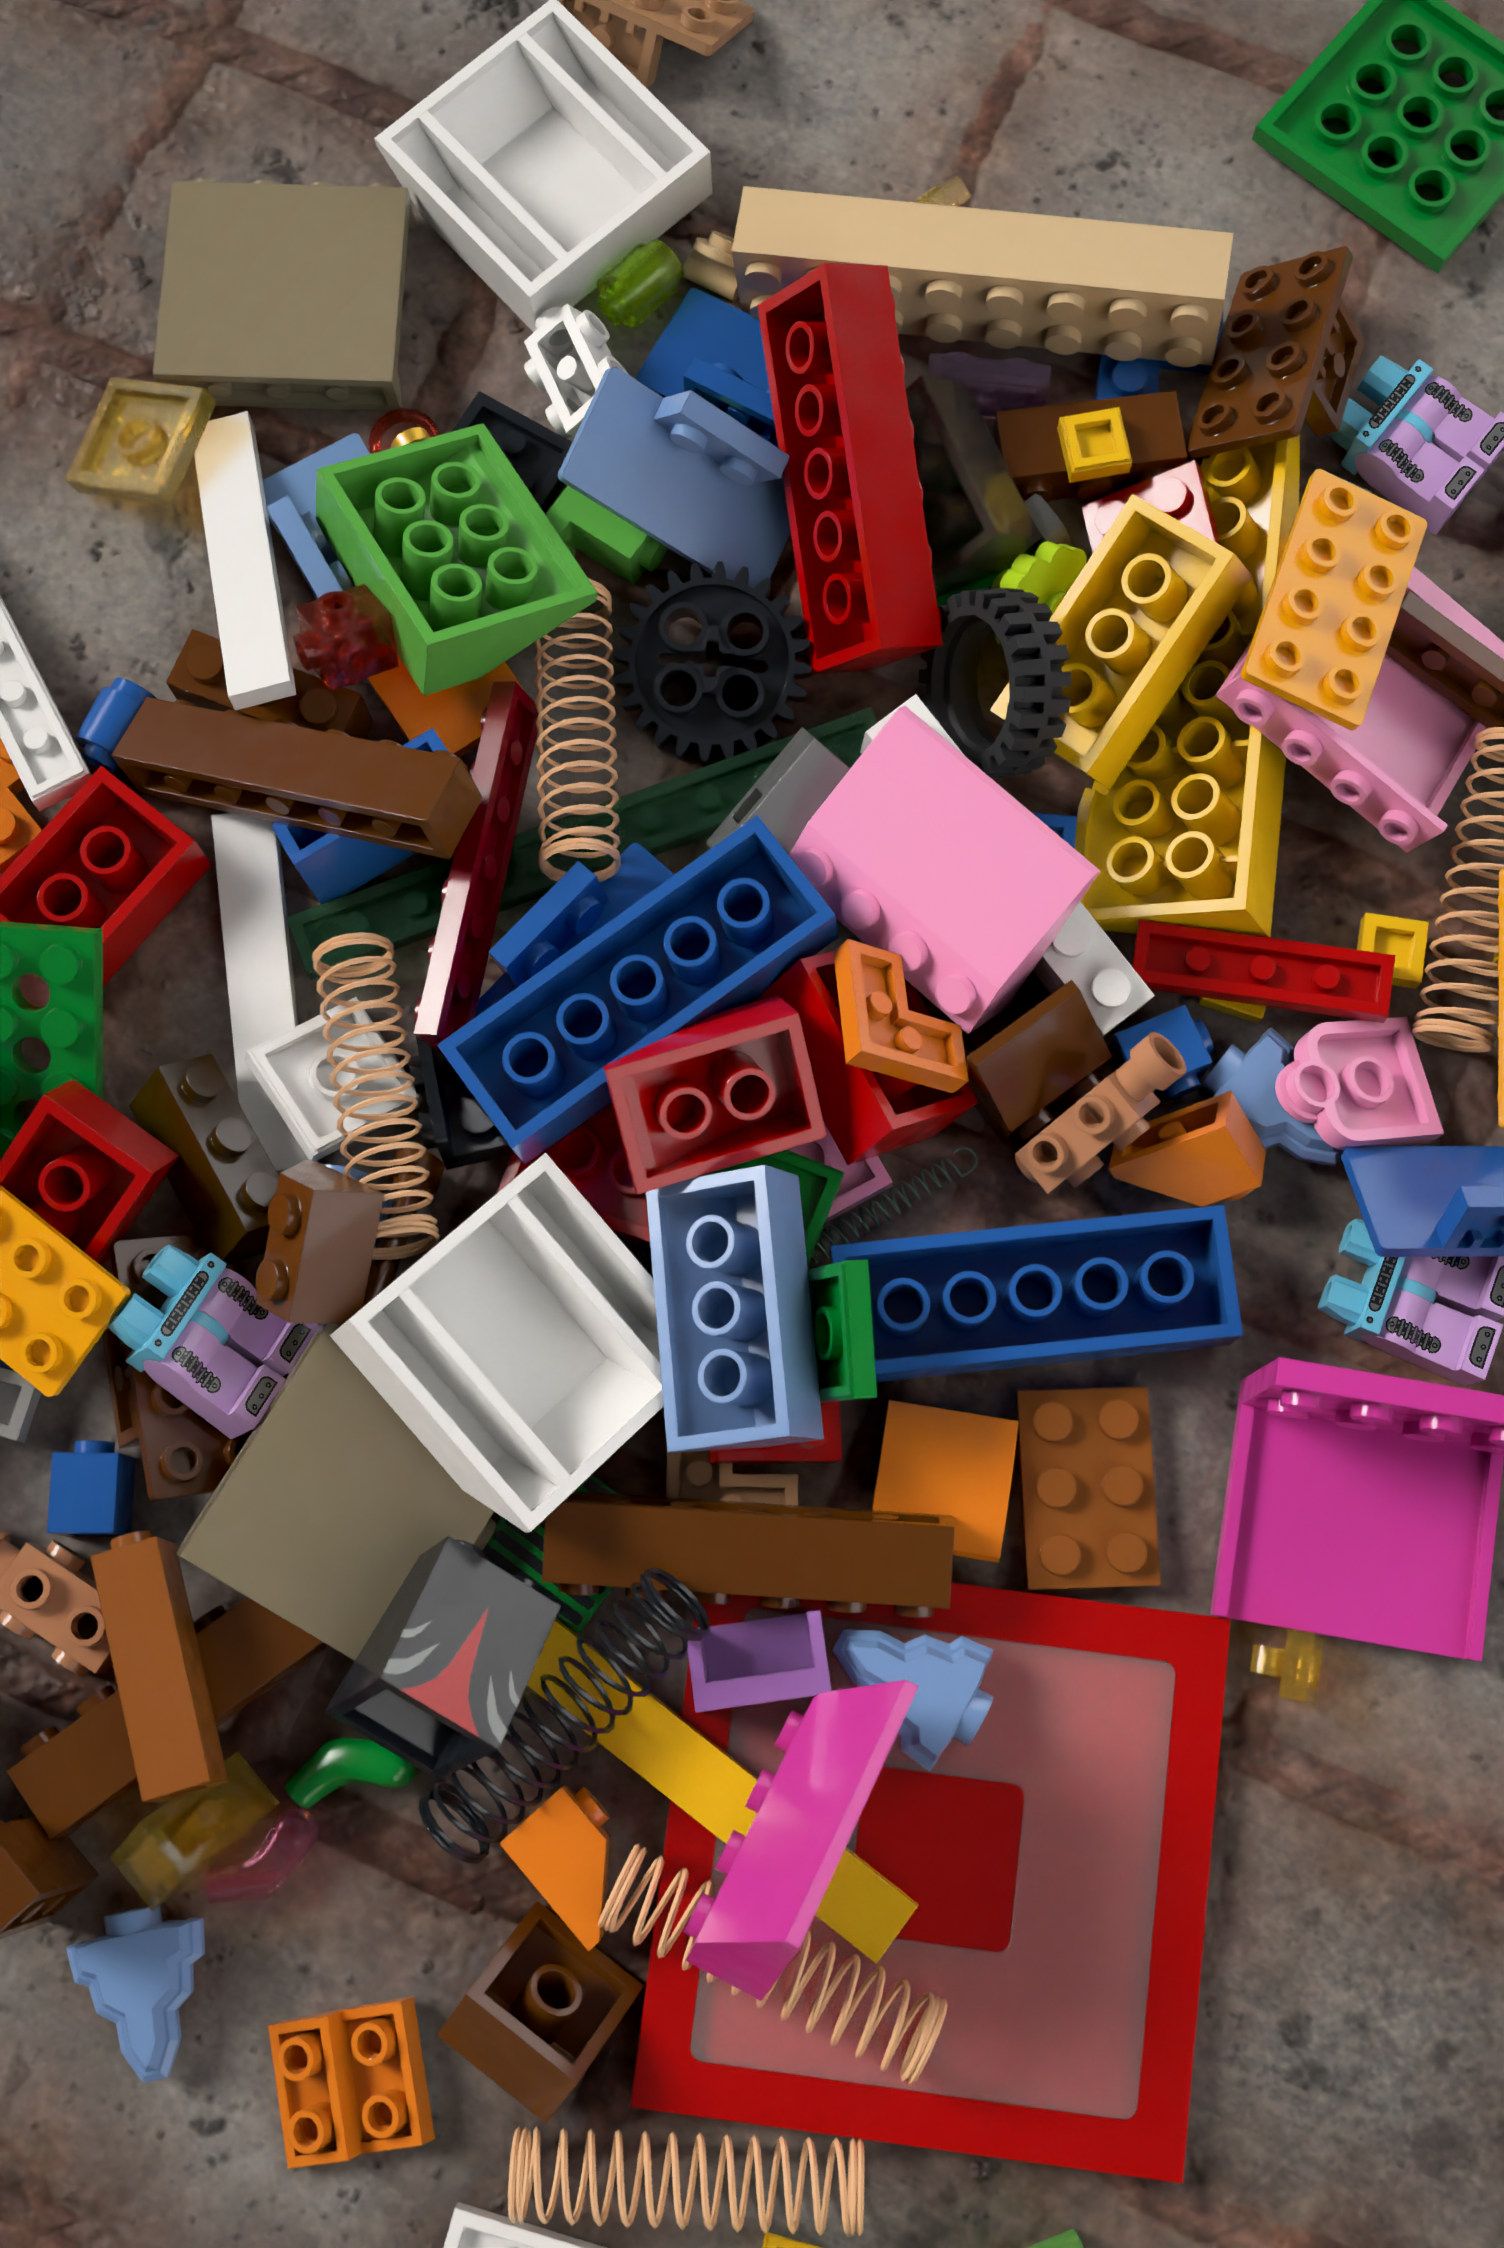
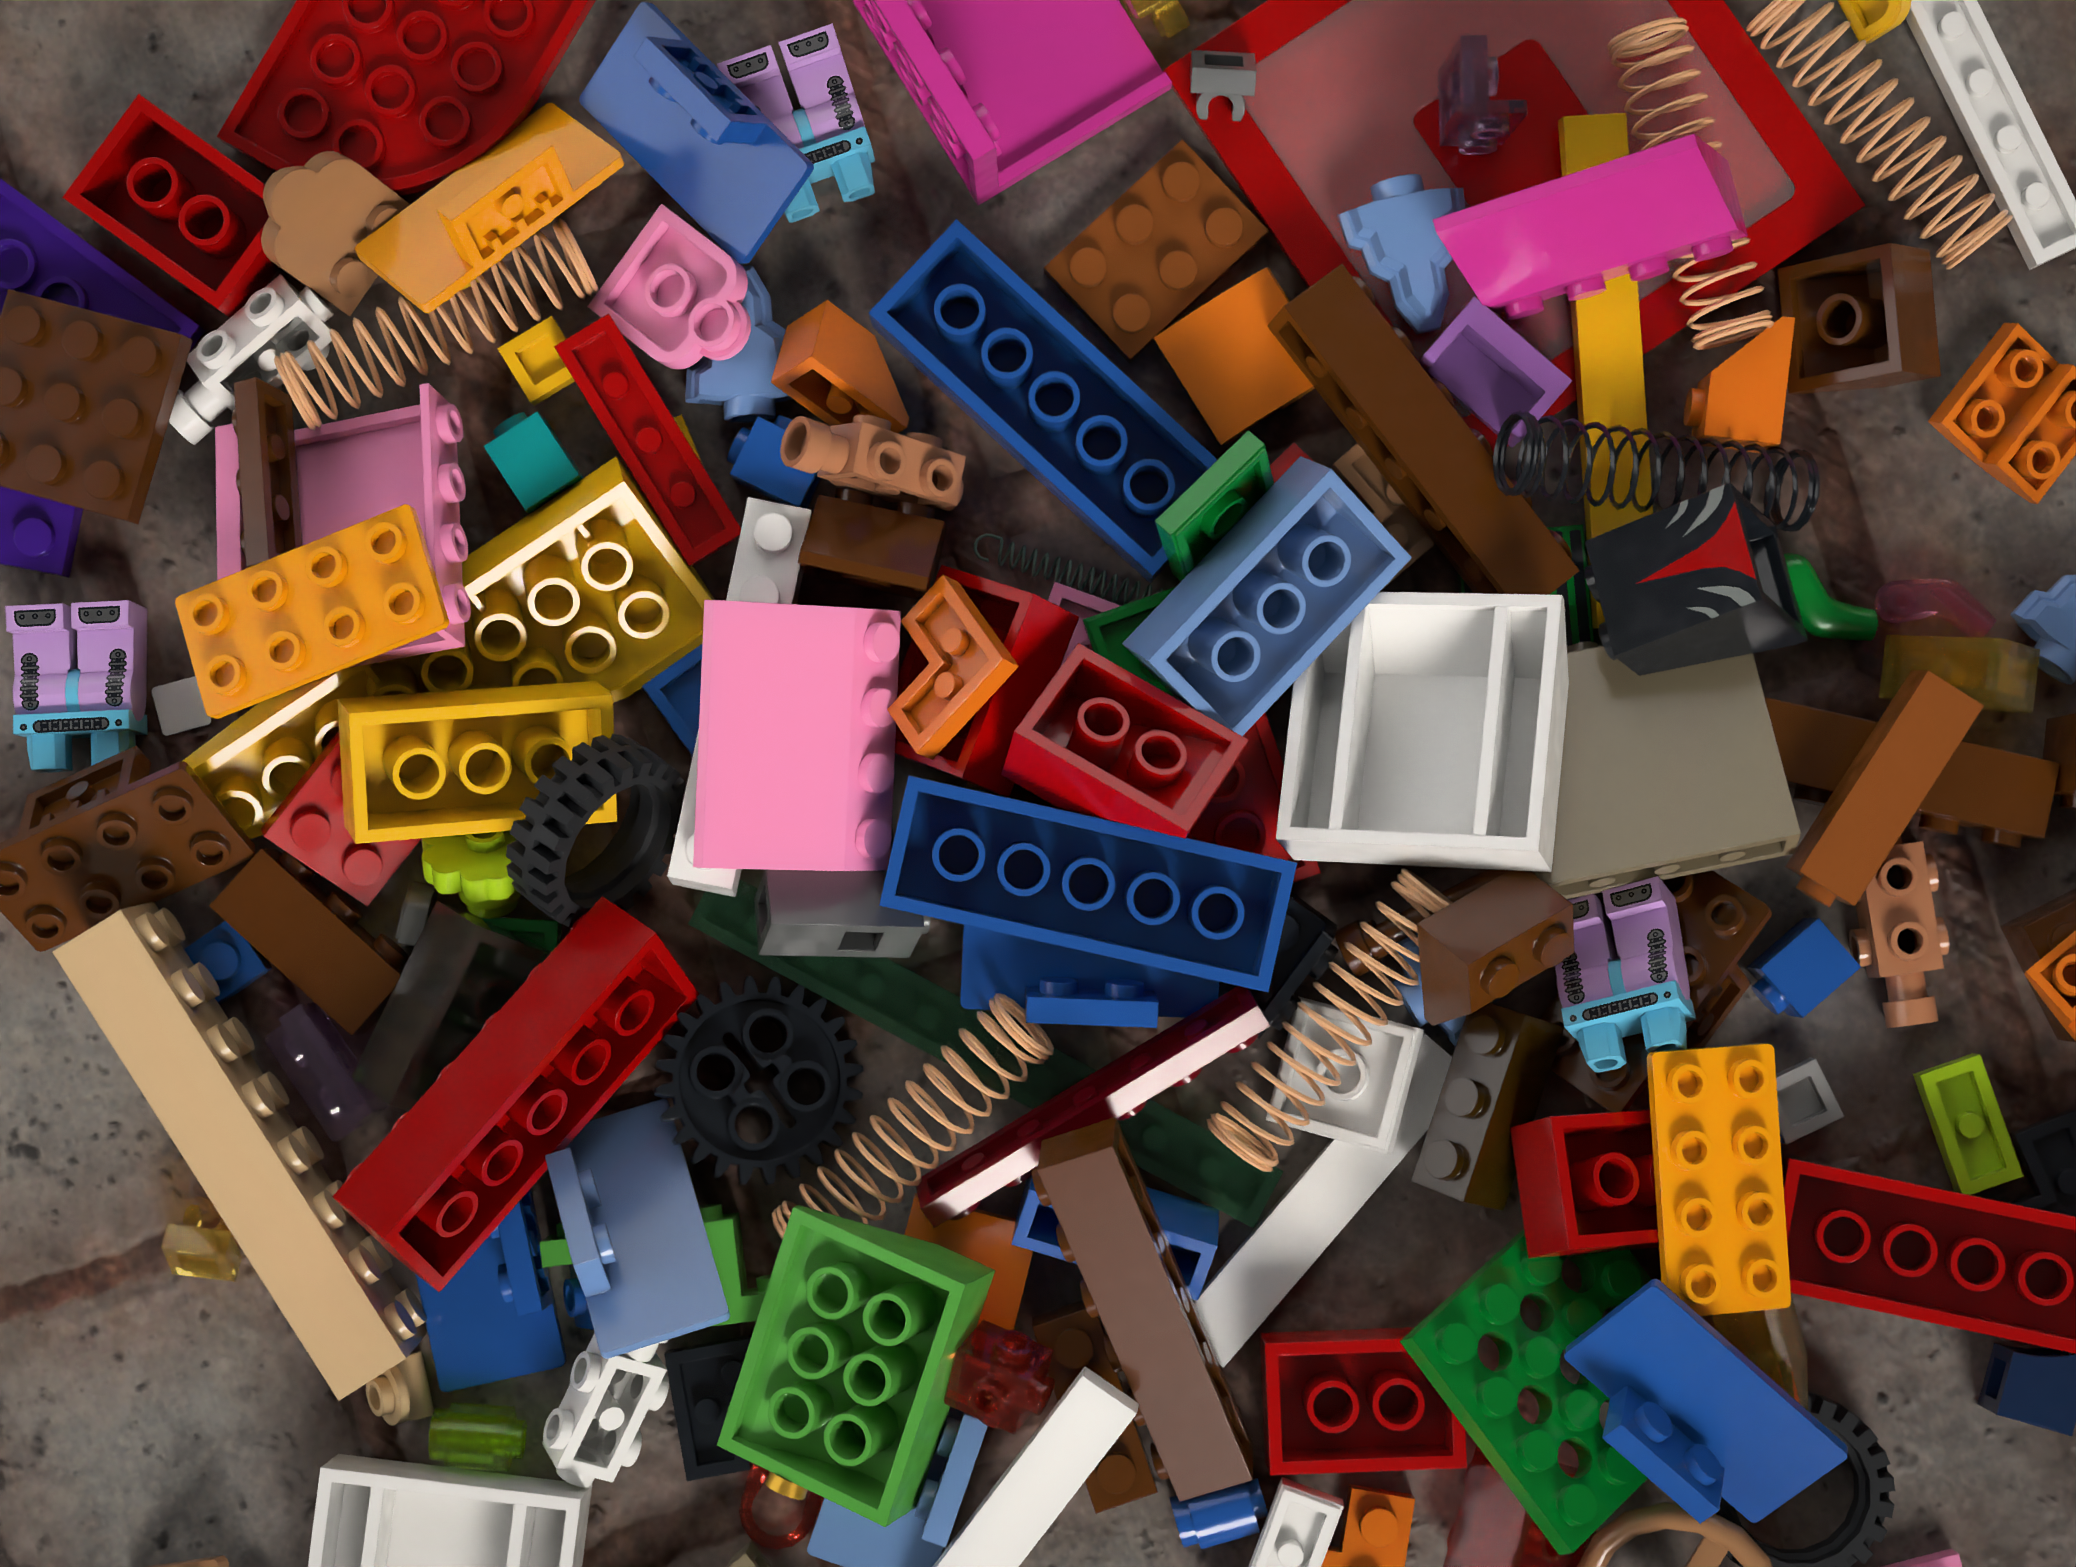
camera: 130 degrees left, 10 degrees up
yellow tile [1057,407,1132,483] -> none
none -> teal brick [484,411,584,514]
none -> dark grey tile [1190,50,1257,121]
none -> bracket [1438,35,1528,155]

